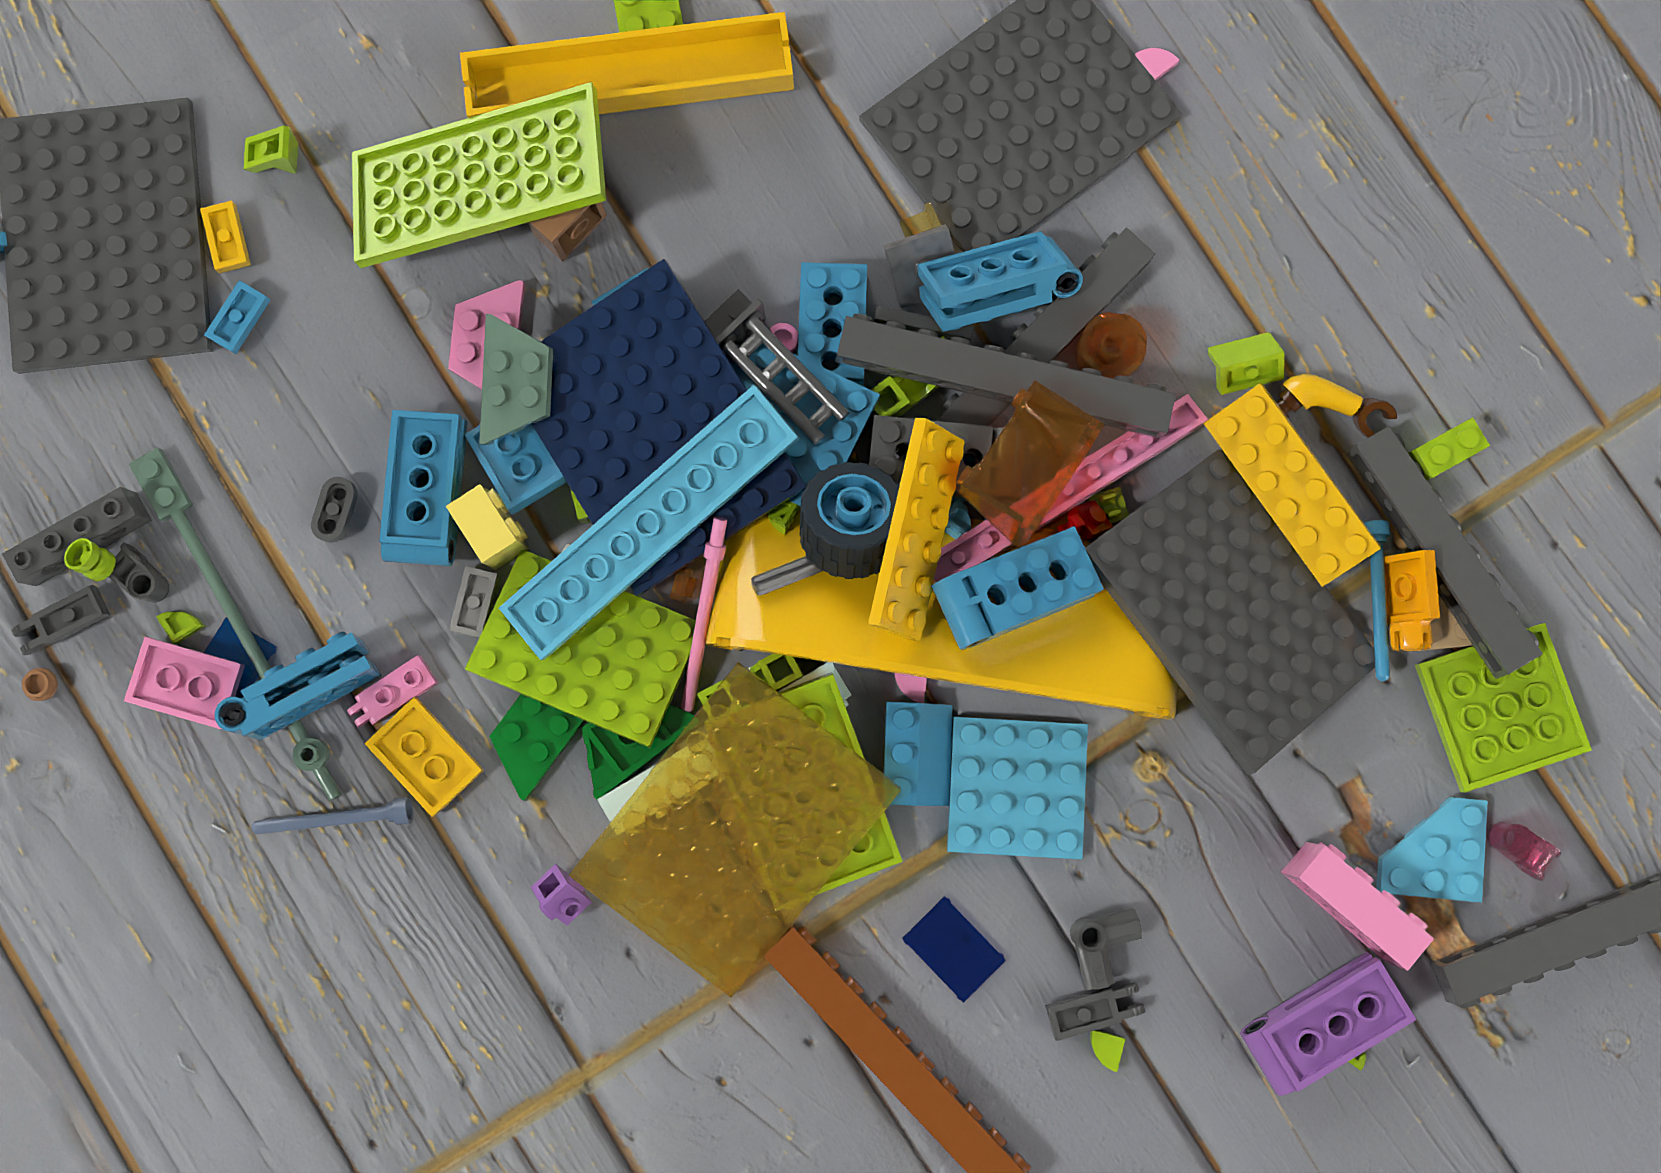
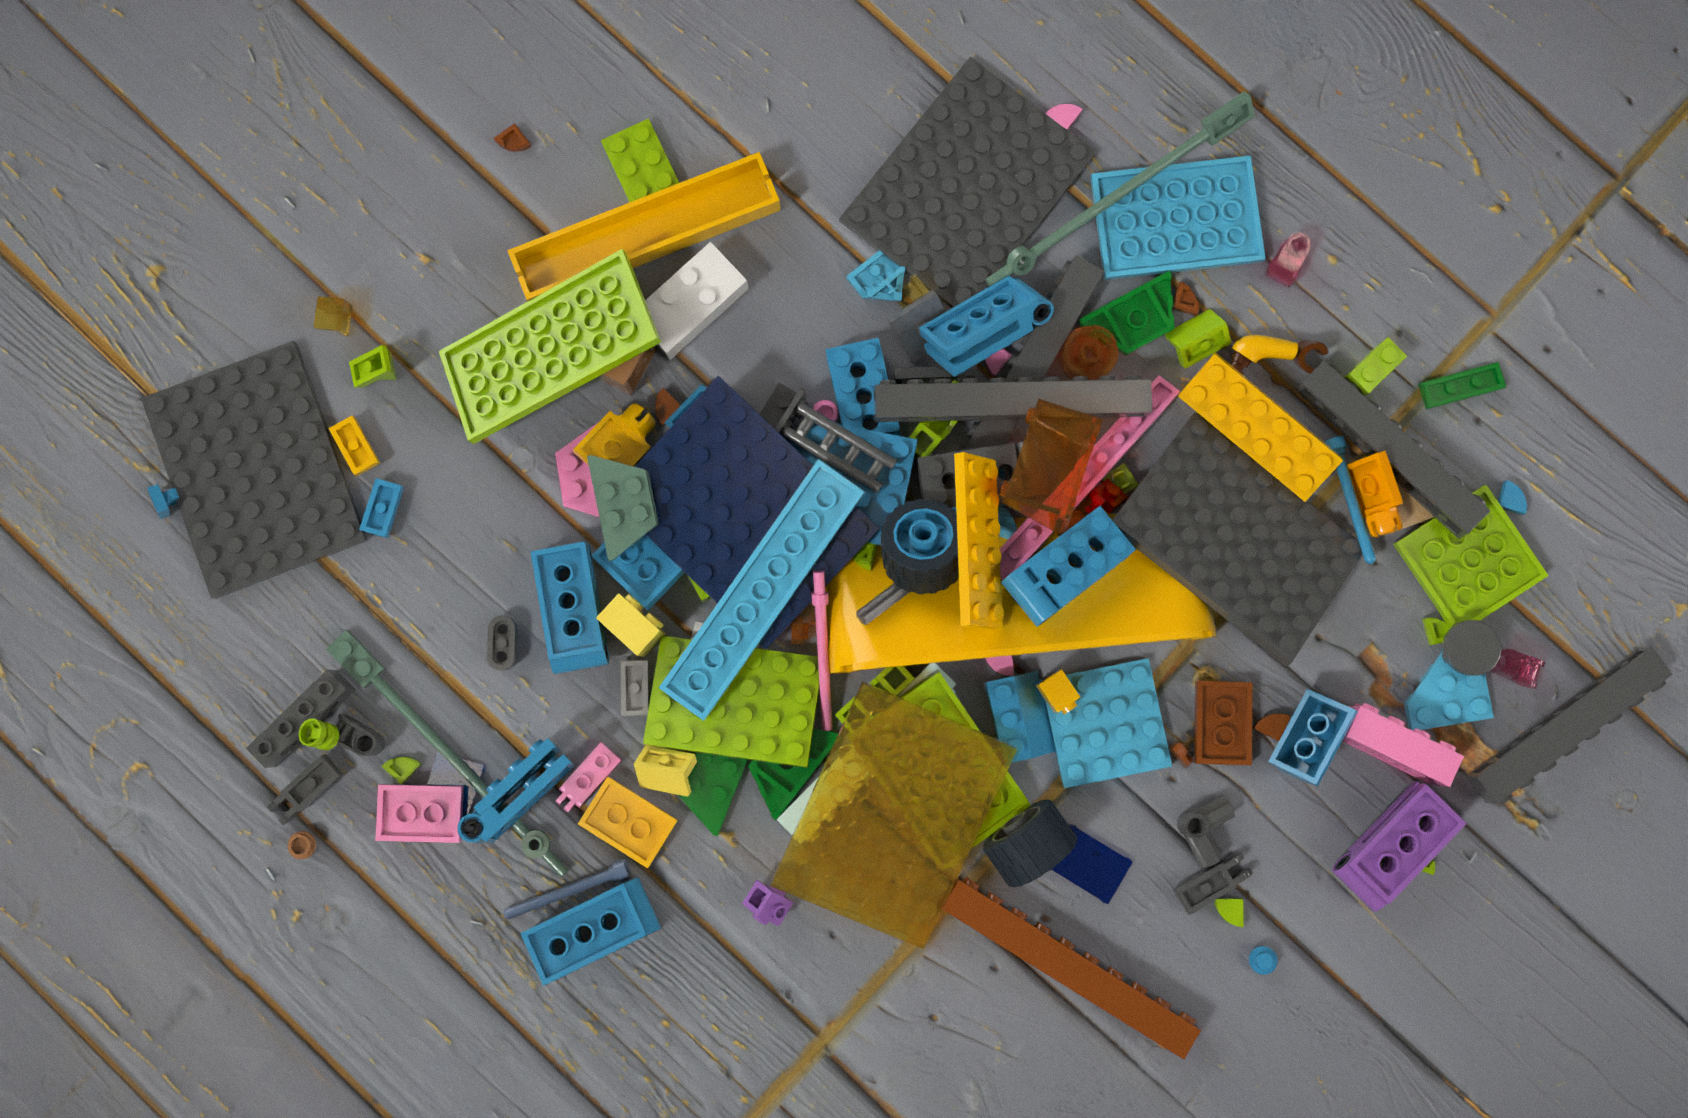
camera: 15 degrees left, 0 degrees up
none -> clear yellow panel [314,296,352,336]
none -> dark azure hinge [520,877,662,986]
none -> yellow plate [573,403,656,466]
none -> light yellow panel [634,745,697,797]
none -> white brick [645,242,749,360]
none -> dark orange tile [655,388,681,427]
none -> medium azure slope [845,250,905,302]
none -> black wheel [982,799,1078,887]
none -> sand green bar [985,91,1255,287]
none -> bright pink tile [985,348,1012,377]
none -> yellow brick [1036,669,1080,714]
none -> green wing [1078,271,1174,356]
none -> medium azure plate [1090,156,1265,280]
none -> dark orange tile [1168,742,1194,768]
none -> dark orange tile [1172,282,1199,316]
none -> dark orange plate [1194,681,1253,766]
none -> dark azure plate [1249,946,1278,975]
none -> dark orange tile [1252,713,1291,741]
none -> clear pink piece [1265,232,1311,288]
none -> dark azure slope [1268,689,1358,786]
none -> green tile [1418,362,1506,410]
none -> lime tile [1422,618,1451,645]
none -> dark grey tile [1442,620,1501,676]
none -> dark azure tile [1498,480,1527,515]

